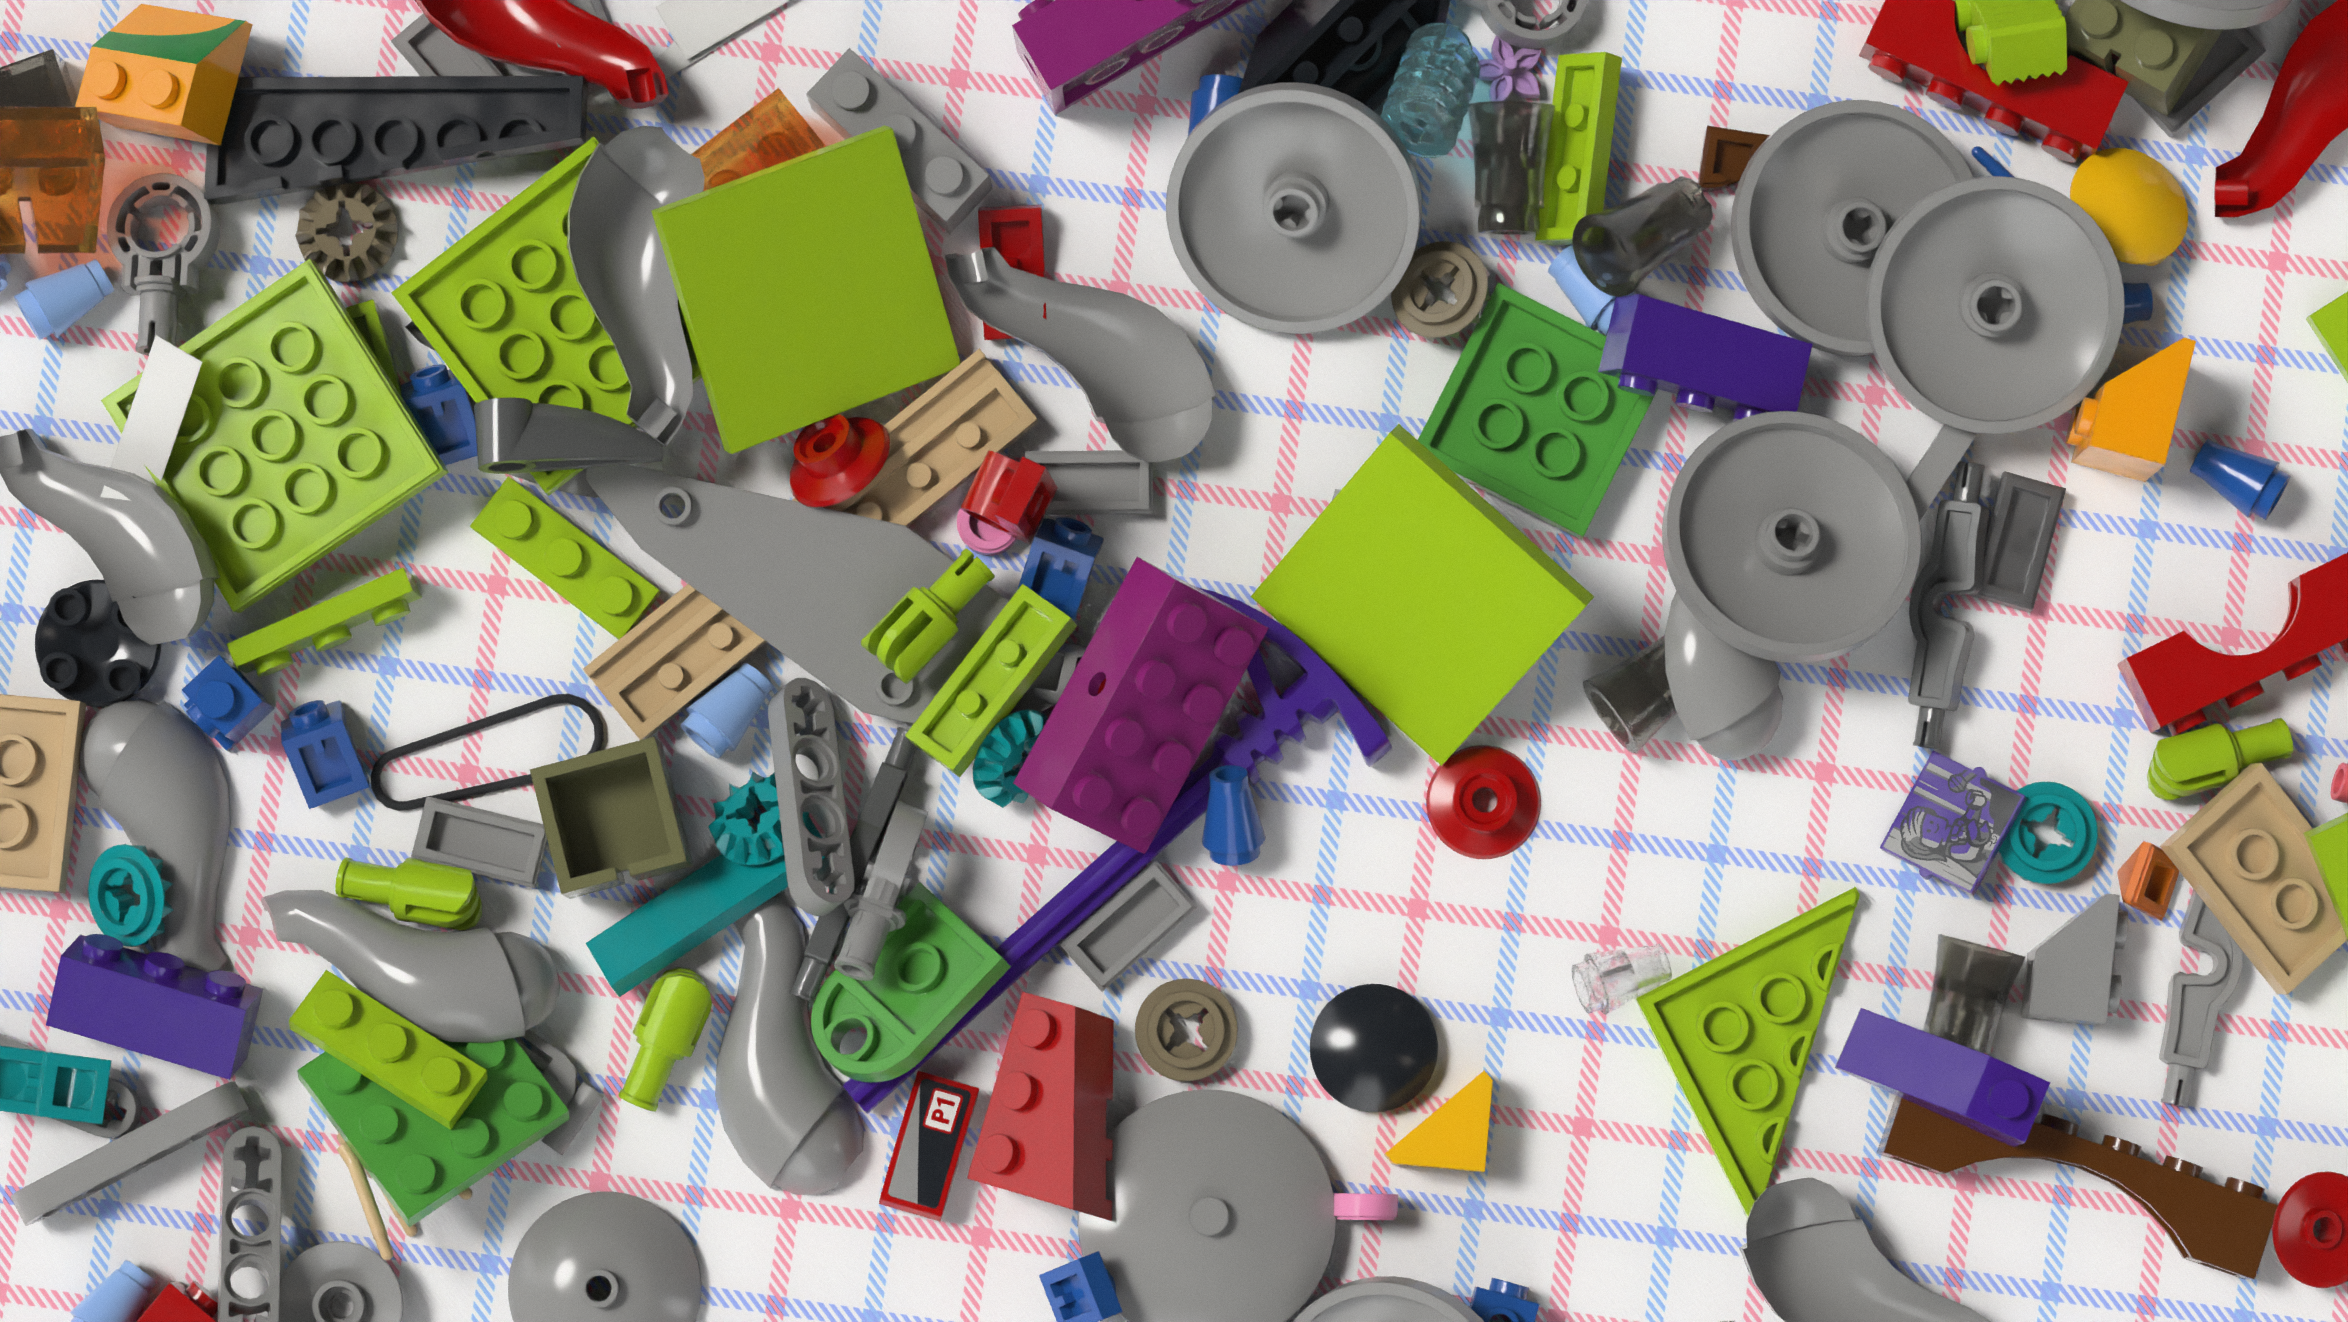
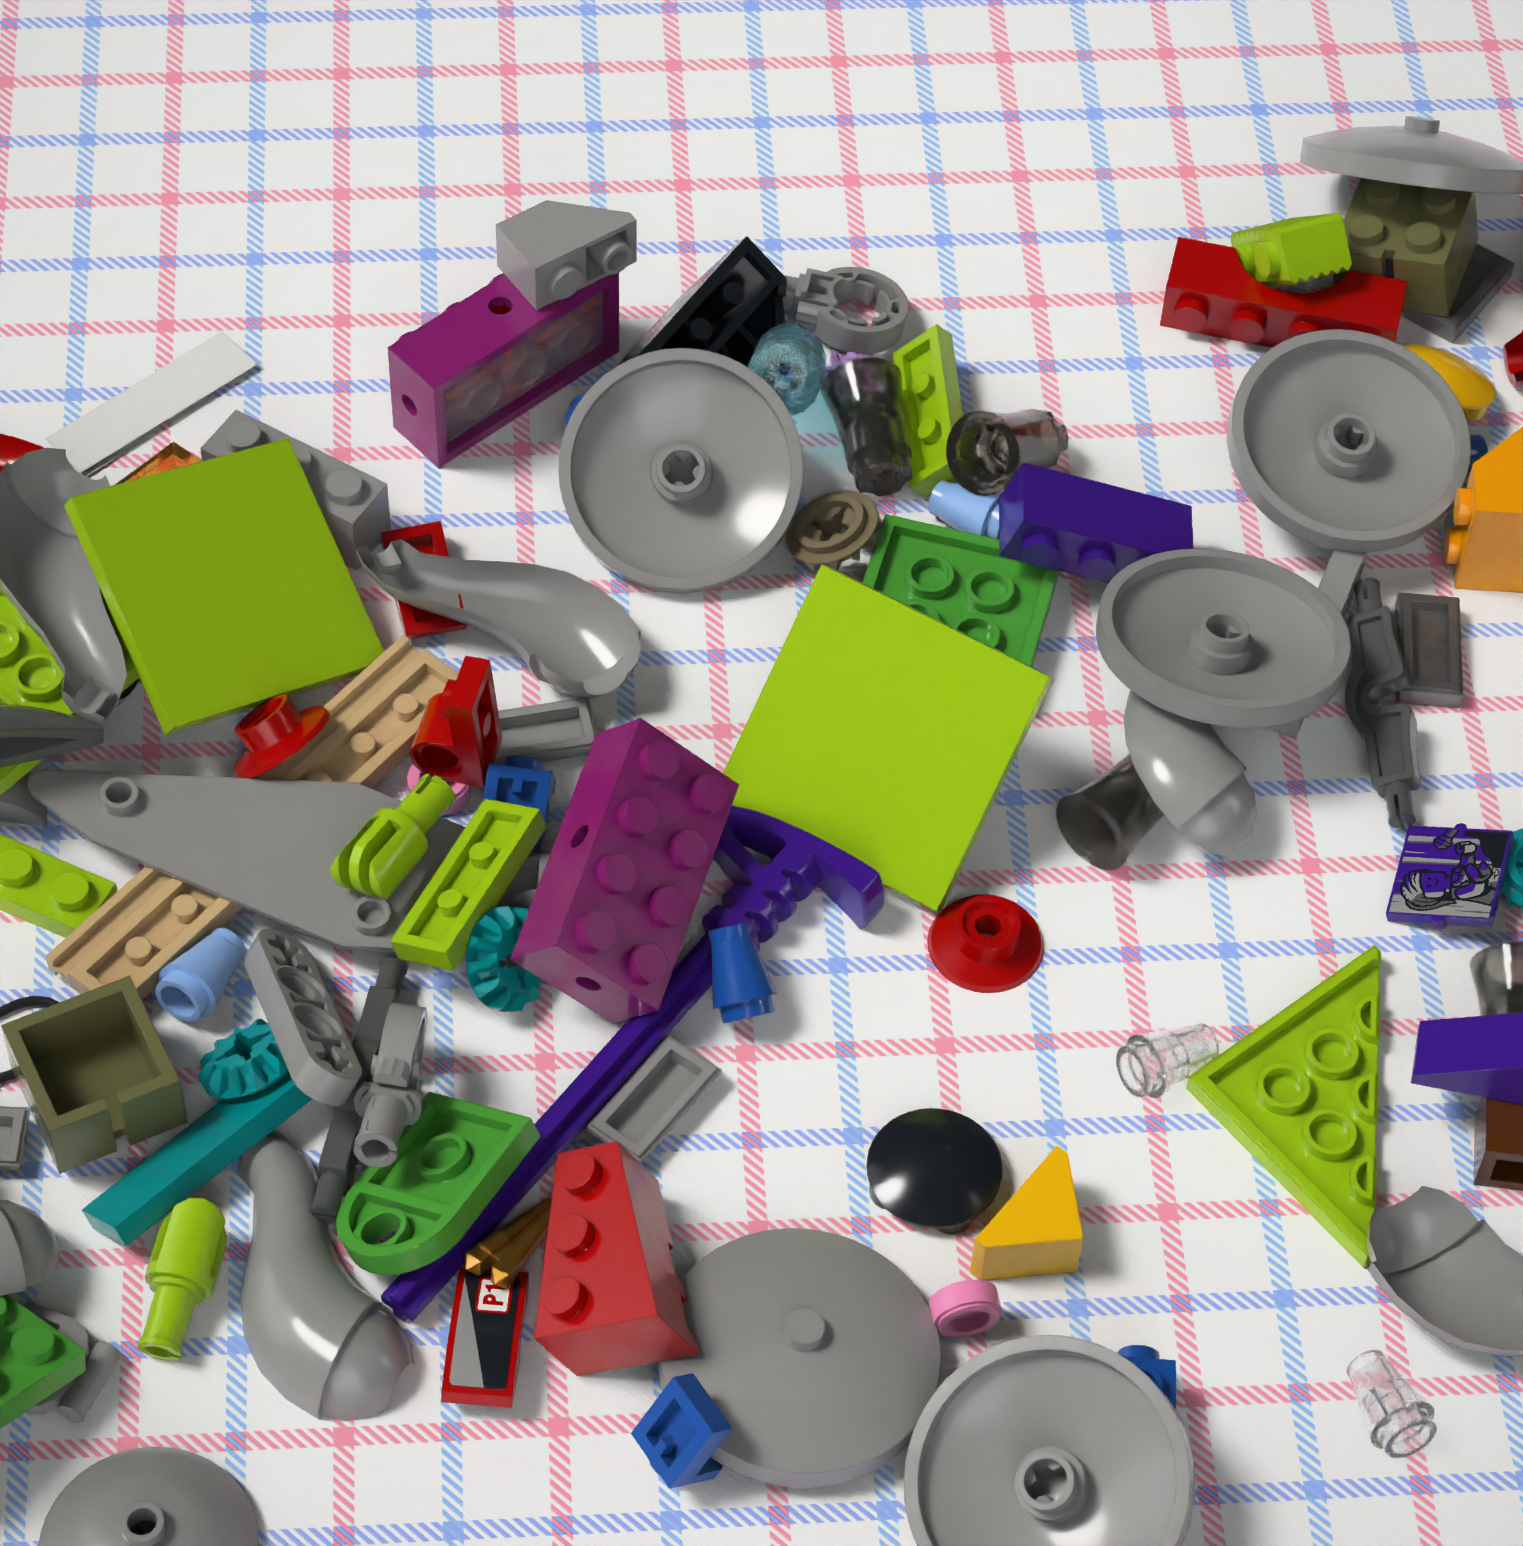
camera: 20 degrees left, 30 degrees down
dark tan gear [1135,978,1238,1081] -> none
reddish brown tile [1696,126,1770,192] -> none
light grey dish [1731,100,1974,356] -> none
none -> pearl gold piece [464,1197,552,1289]

